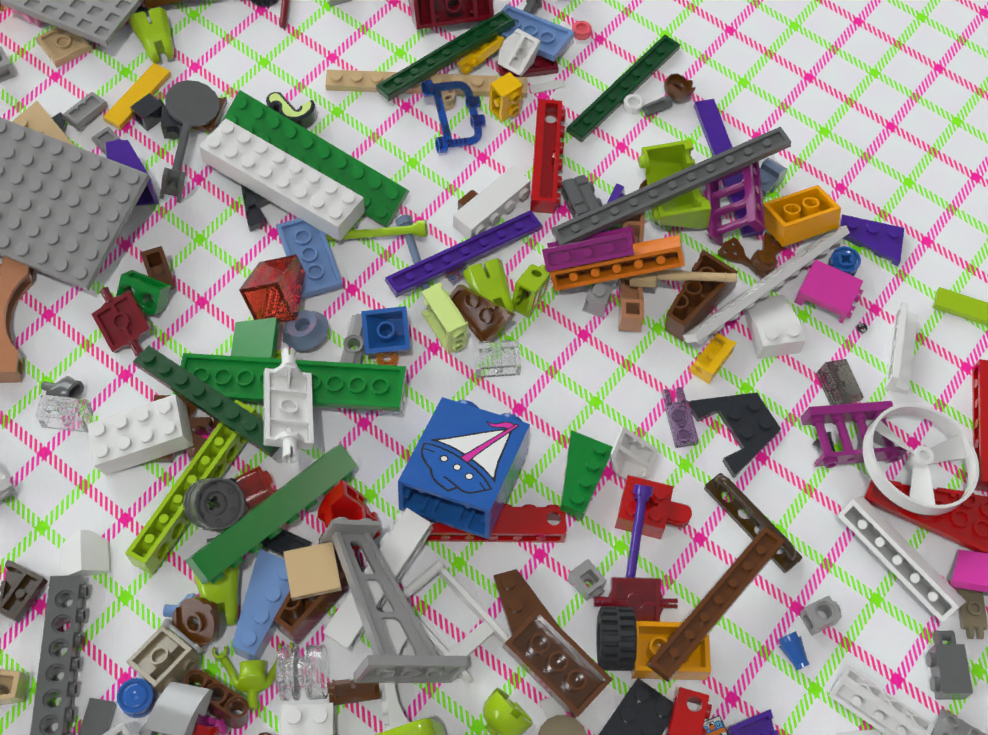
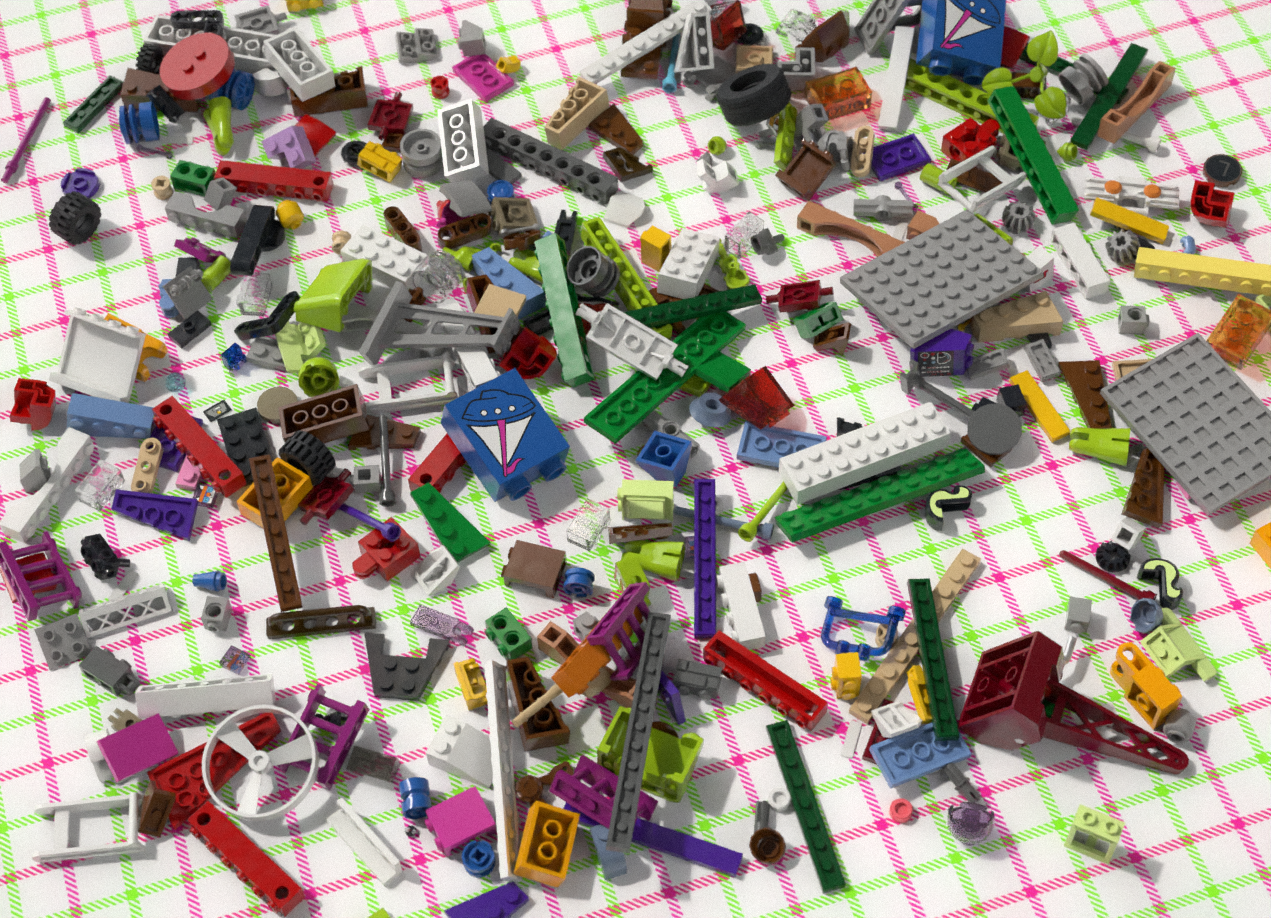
camera: 130 degrees right, 5 degrees down
none -> clear purple tile [219,645,251,675]
none -> dark grey piece [379,414,397,507]
none -> blue wheel [399,777,432,819]
none -> green brick [484,607,533,660]
none -> reddish brown panel [501,540,567,598]
none -> black hinge [554,209,578,256]
none -> blue wheel [563,567,595,598]
none -> yellow brick [640,225,672,272]
none -> lime piece [718,239,749,289]
none -> reddish brown wing [1058,360,1112,429]

